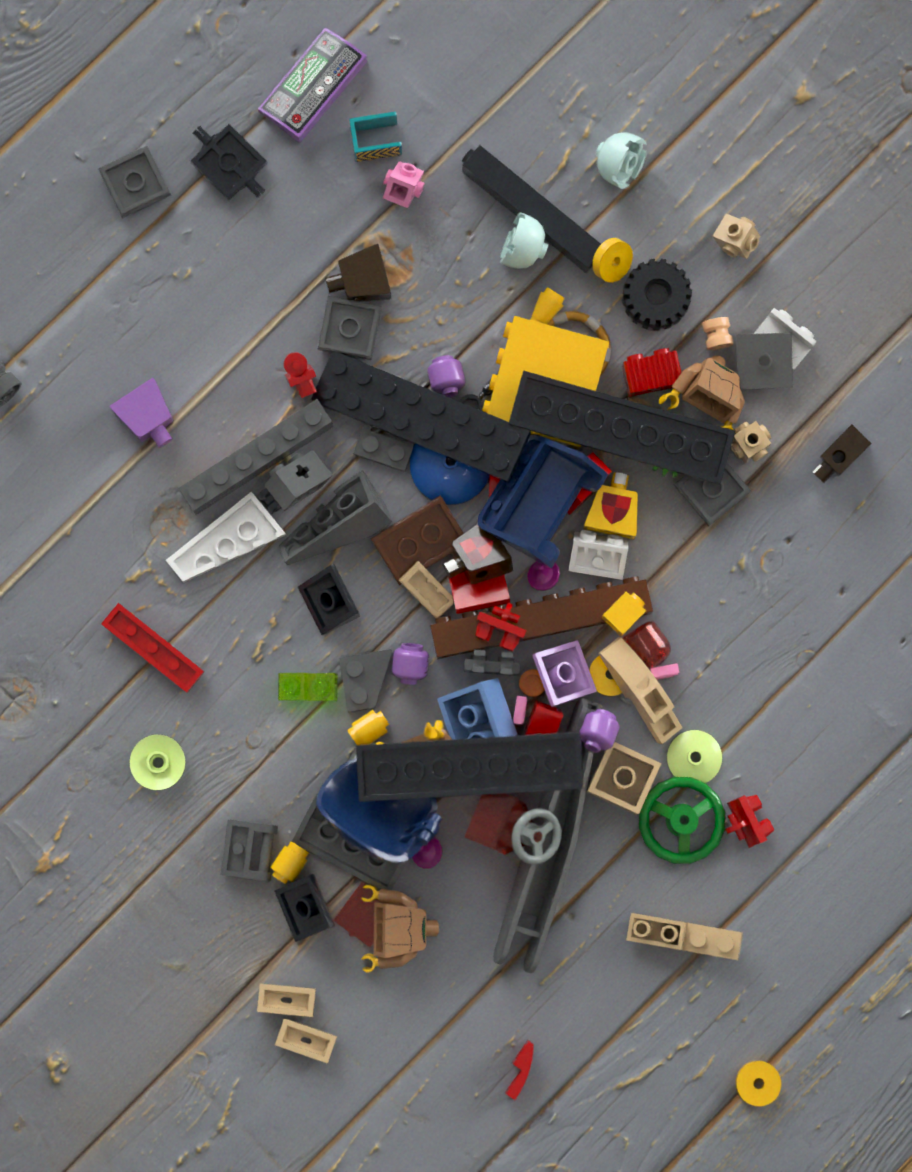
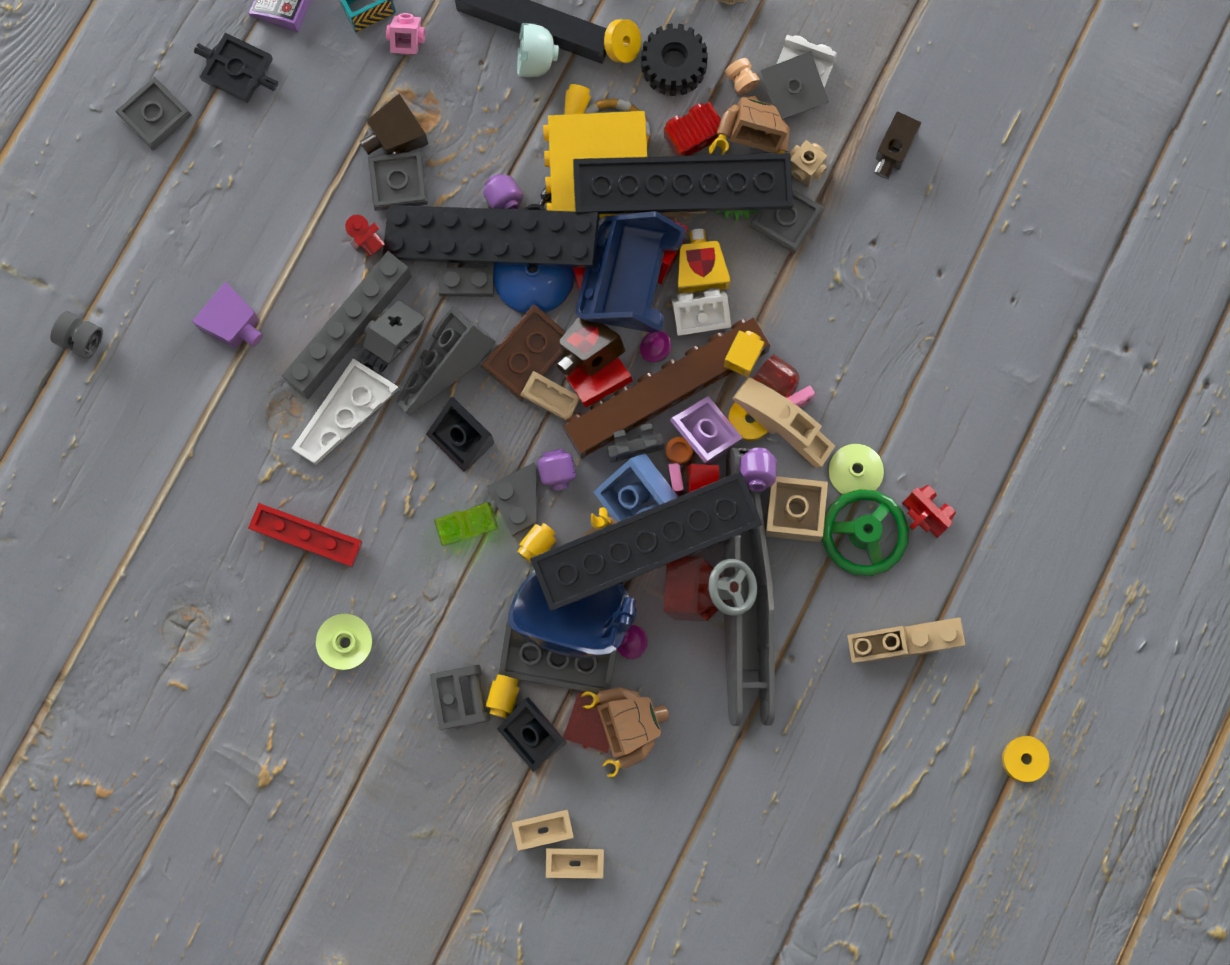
camera: 10 degrees left, 5 degrees down
red hips [475,602,526,652] -> none
red slope [505,1040,534,1100] -> none

